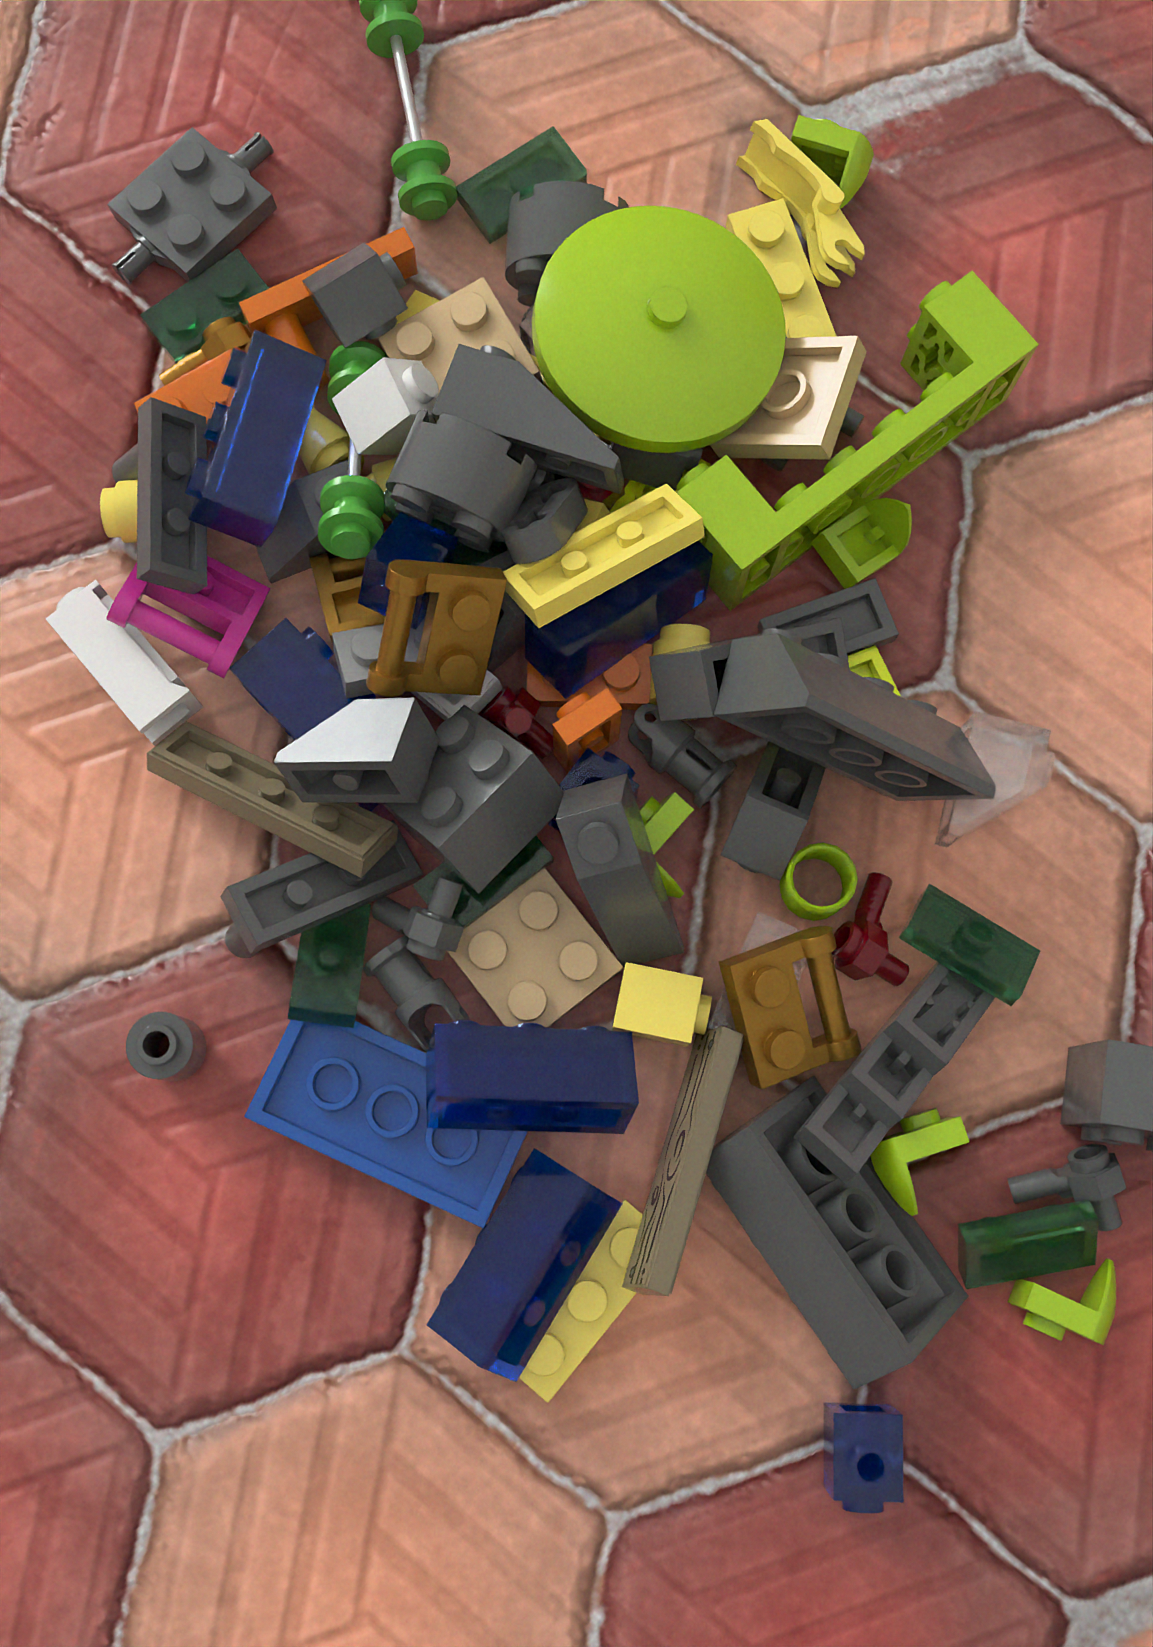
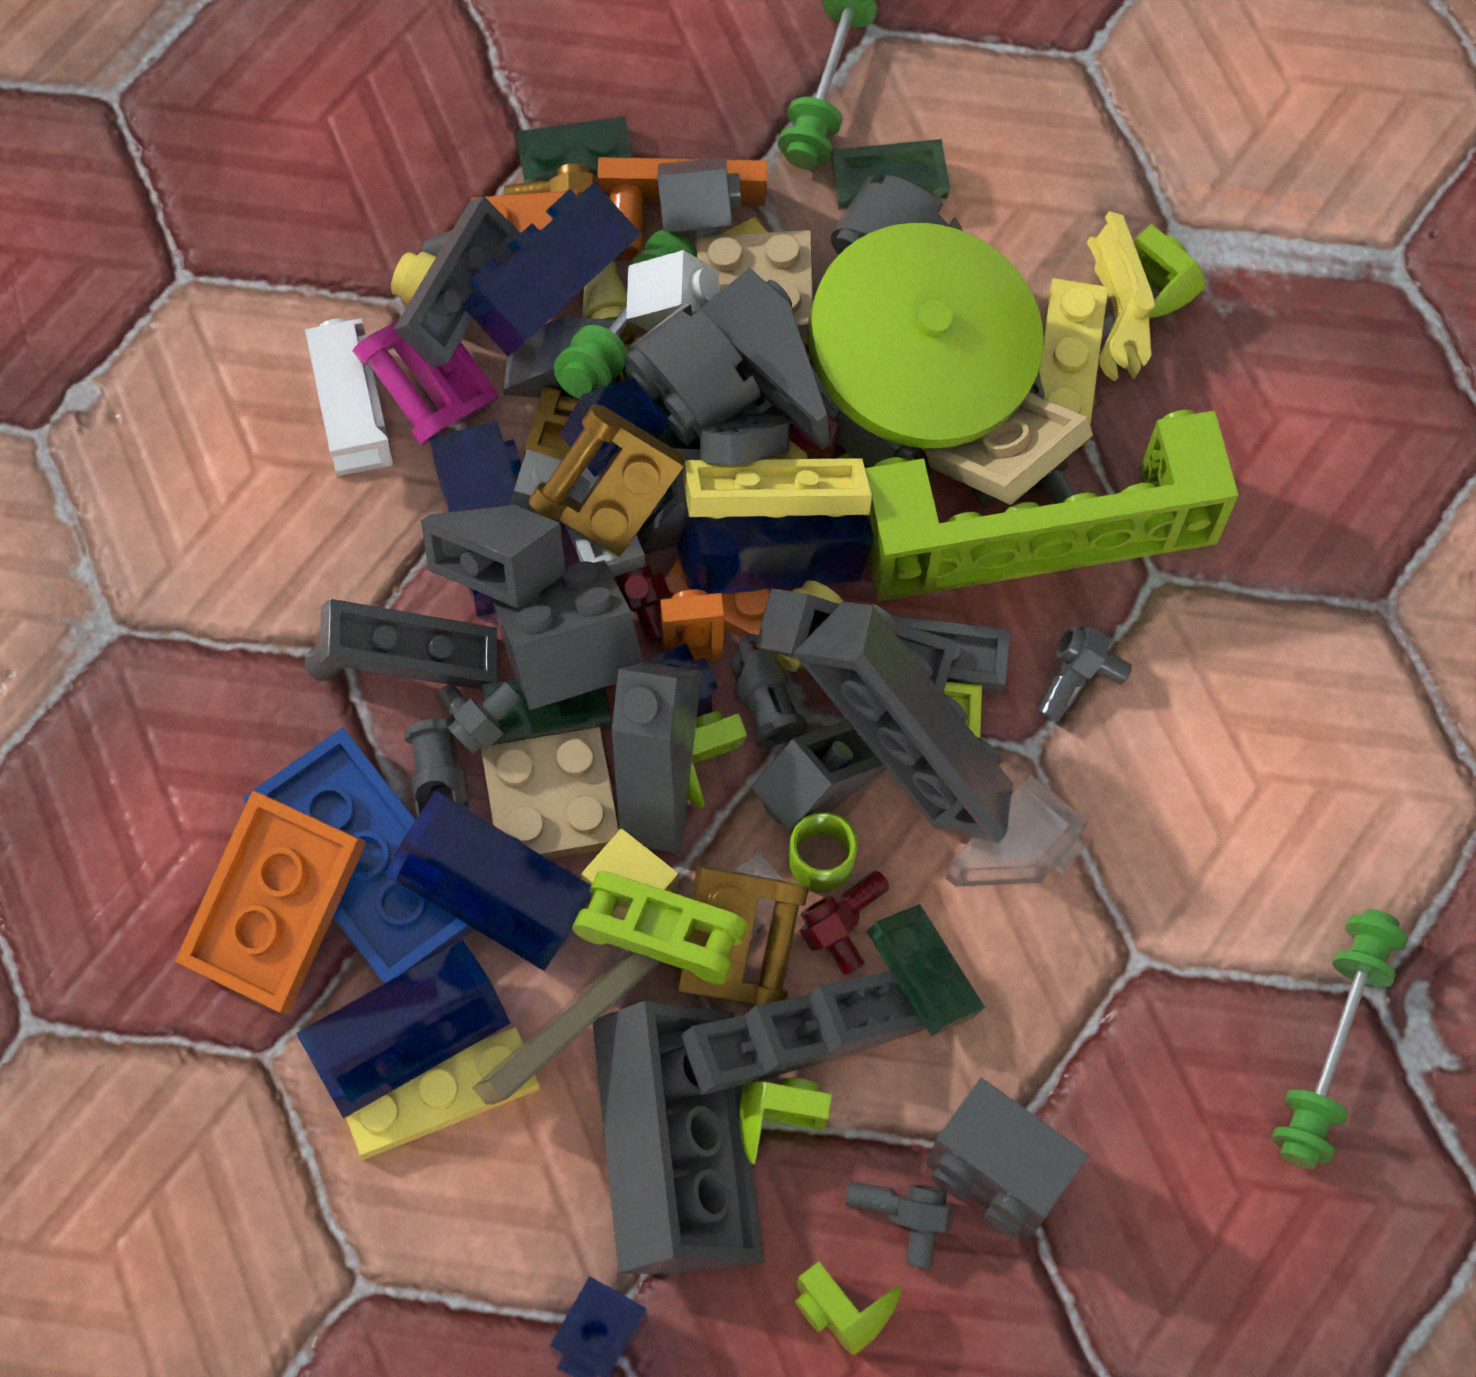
camera: 25 degrees right, 10 degrees down
dark grey plate [107,127,277,286] -> none
dark grey brick [126,1012,206,1082] -> none
dark tan tile [147,721,398,878] -> none
clear green plate [288,904,371,1028] -> none
lime plate [810,498,912,589] -> none
clear green plate [958,1199,1099,1289] -> none
none -> orange plate [175,790,366,1014]
none -> lime plate [572,871,748,984]
none -> dark grey piece [1037,626,1132,722]

